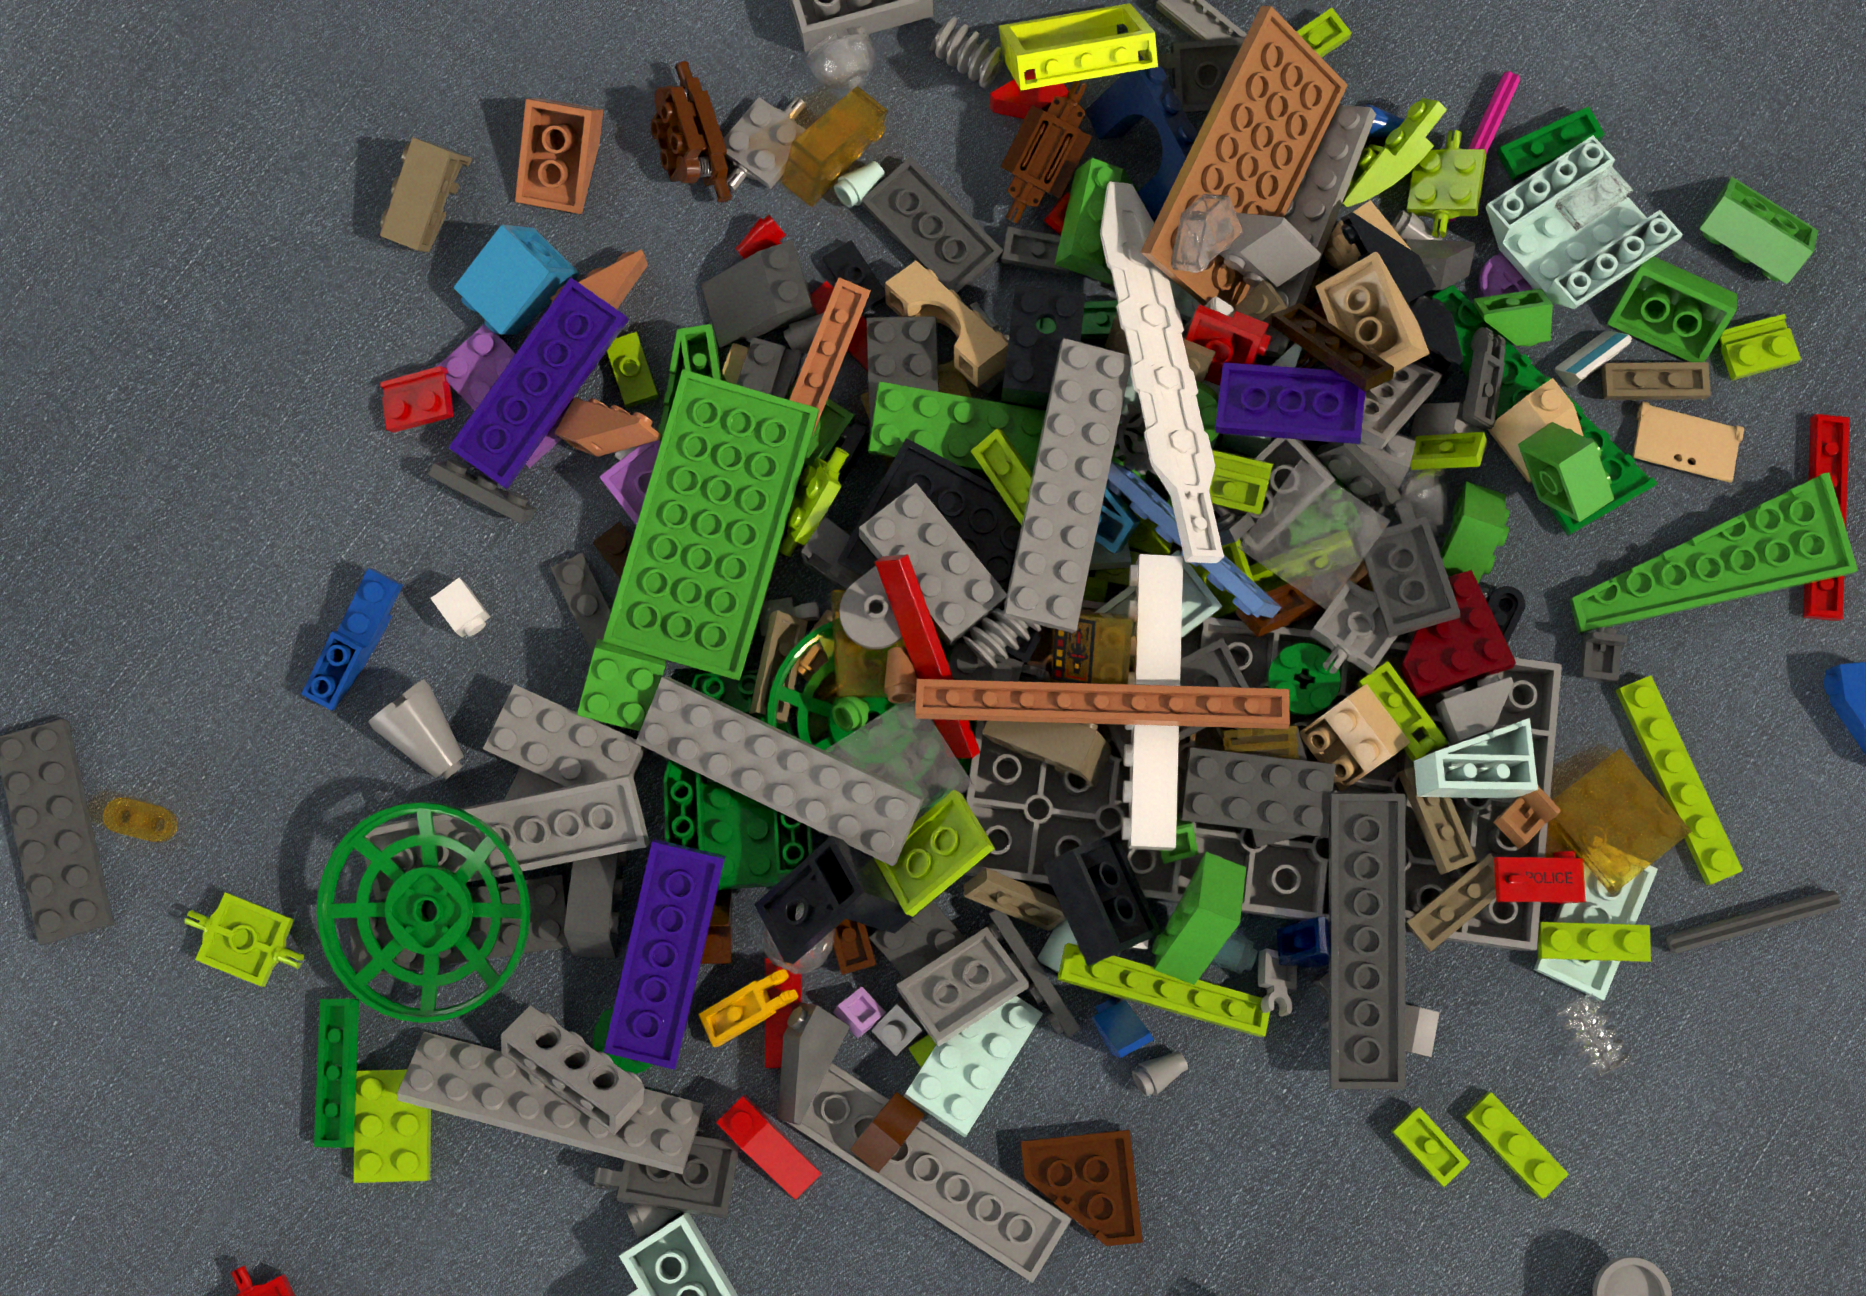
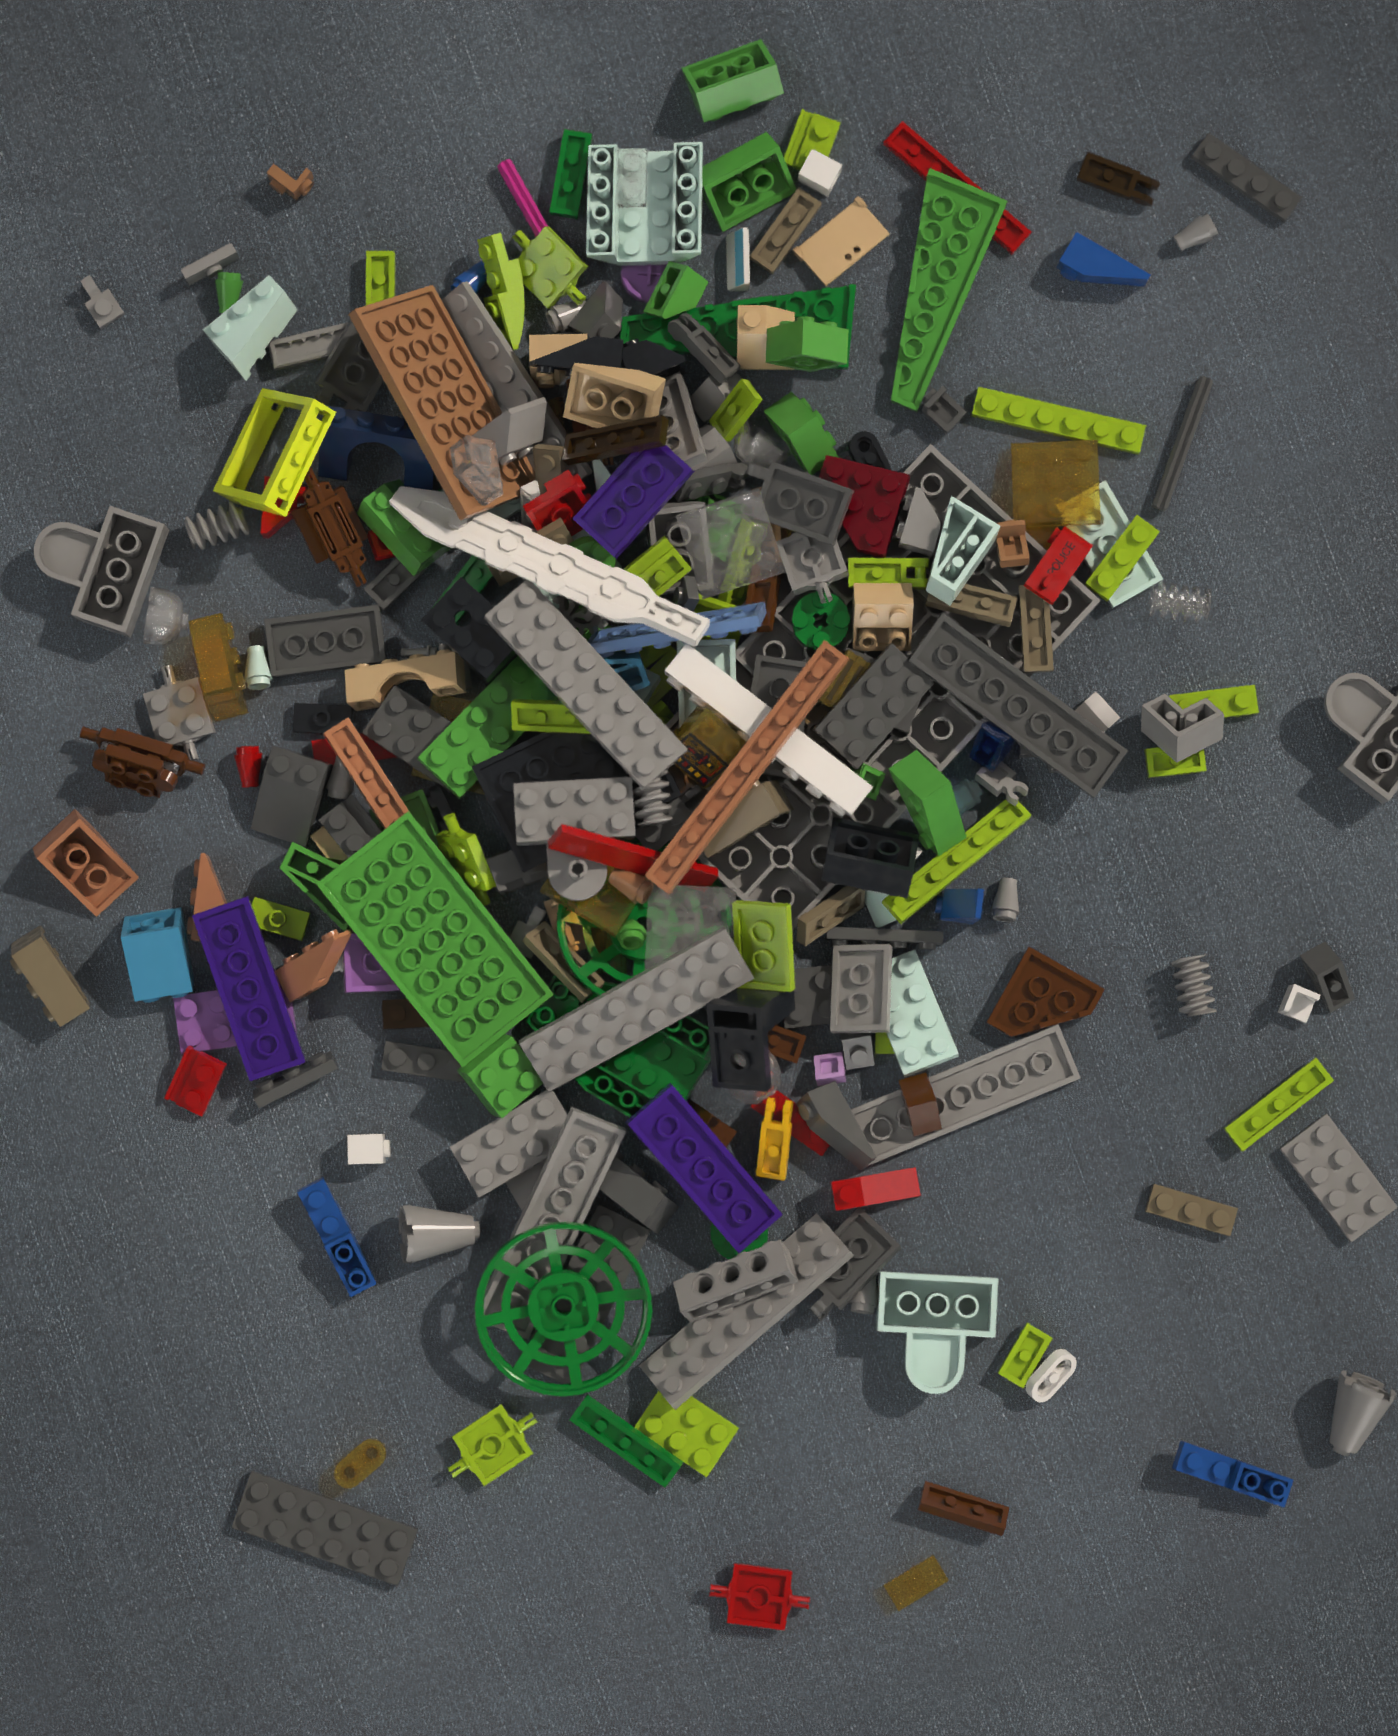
camera: 60 degrees left, 5 degrees up
none -> white panel [798,150,842,197]
none -> light grey brick [1141,694,1224,763]

